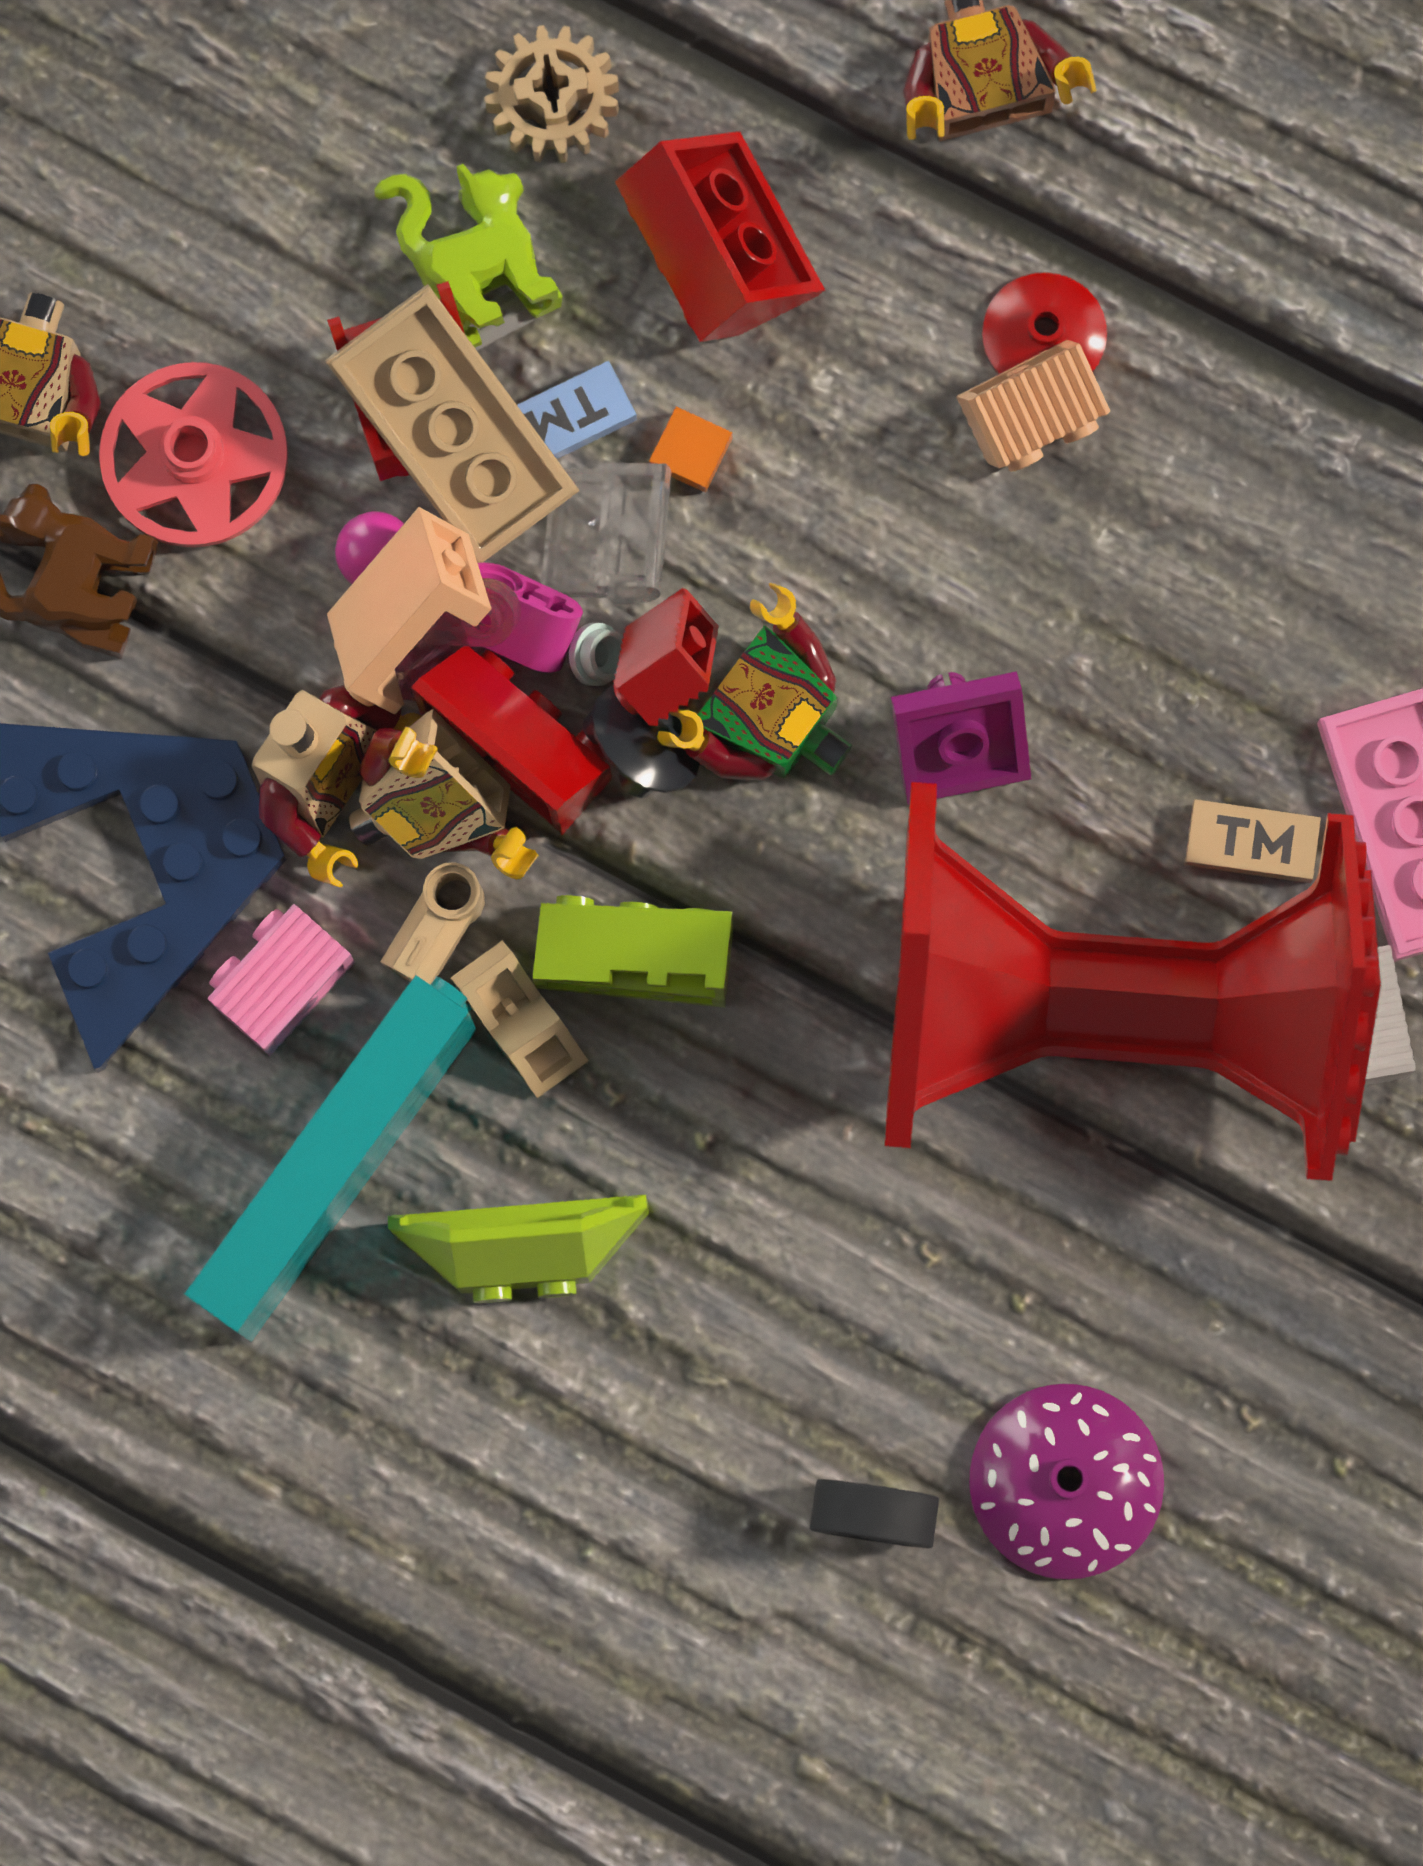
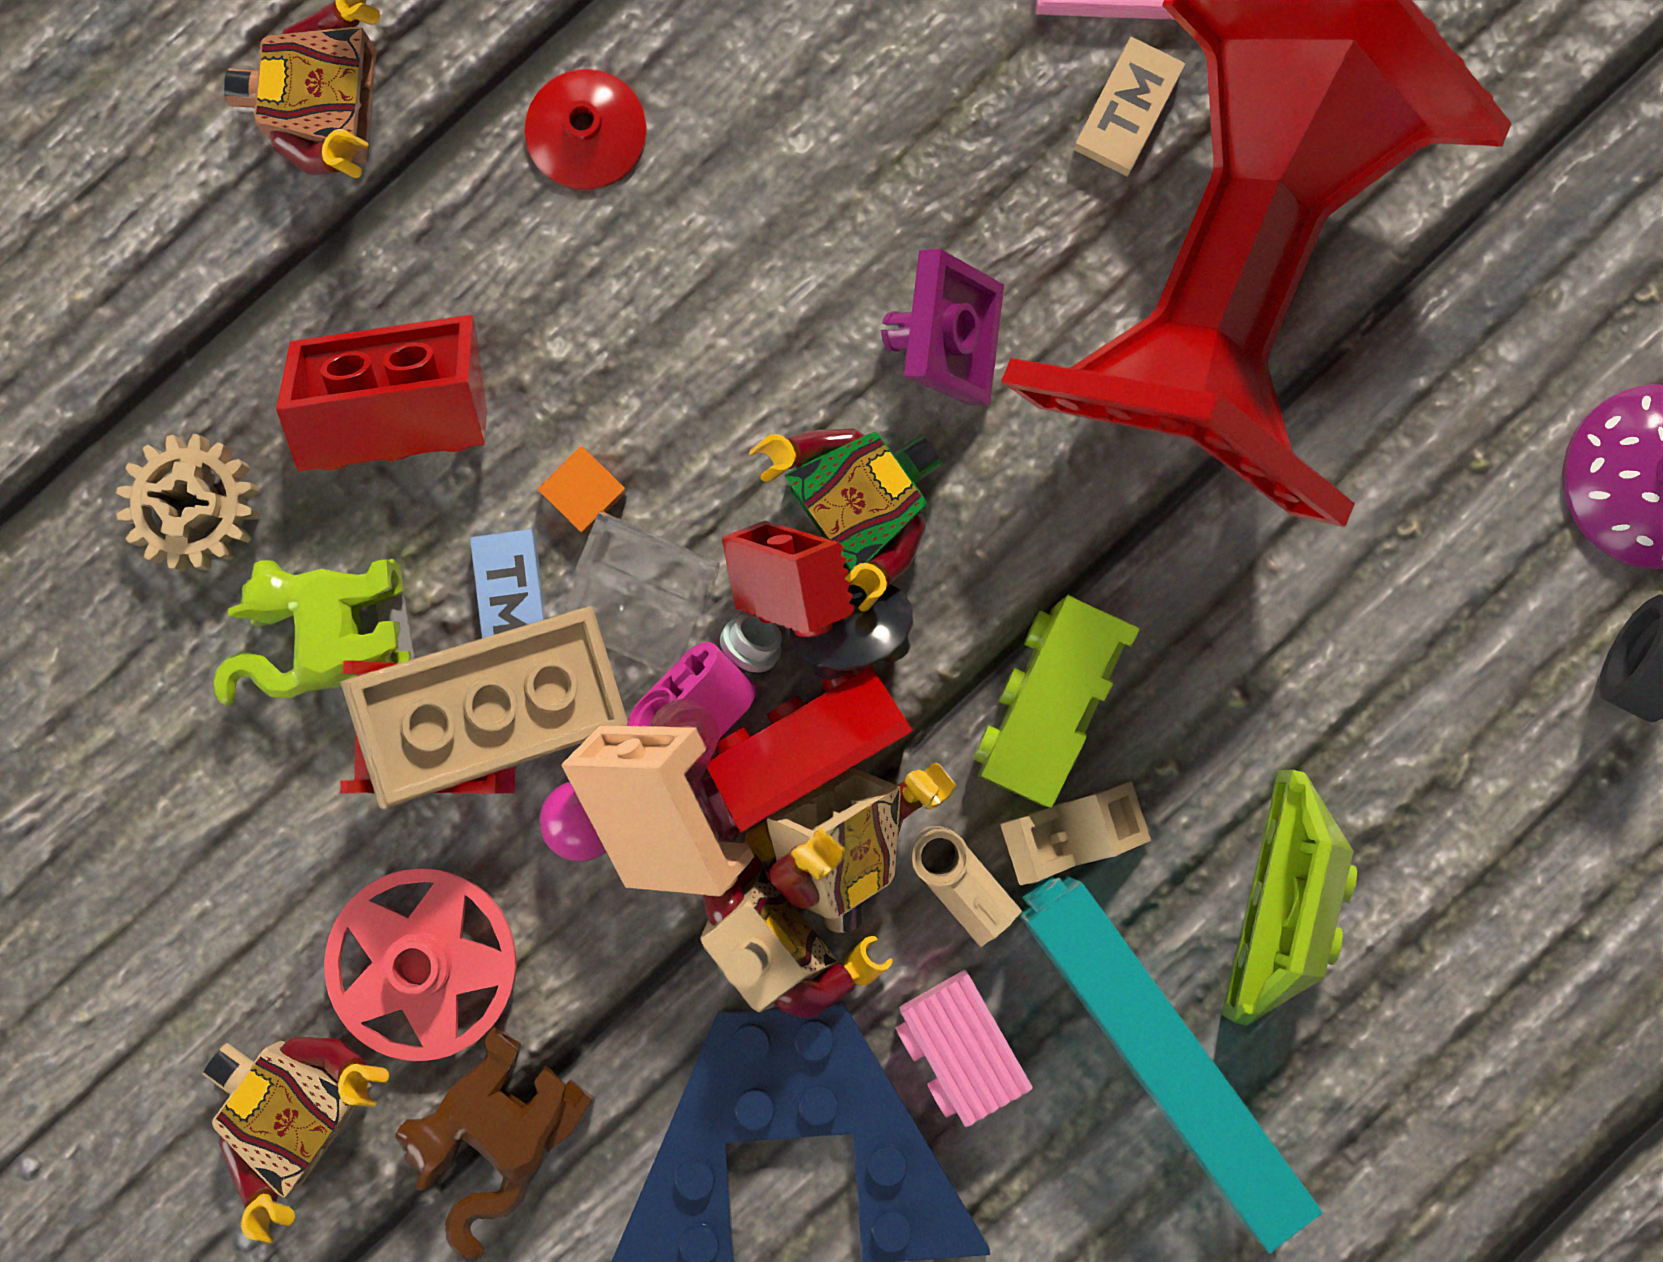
camera: 75 degrees left, 5 degrees up
light nougat brick [957,340,1110,472] -> none

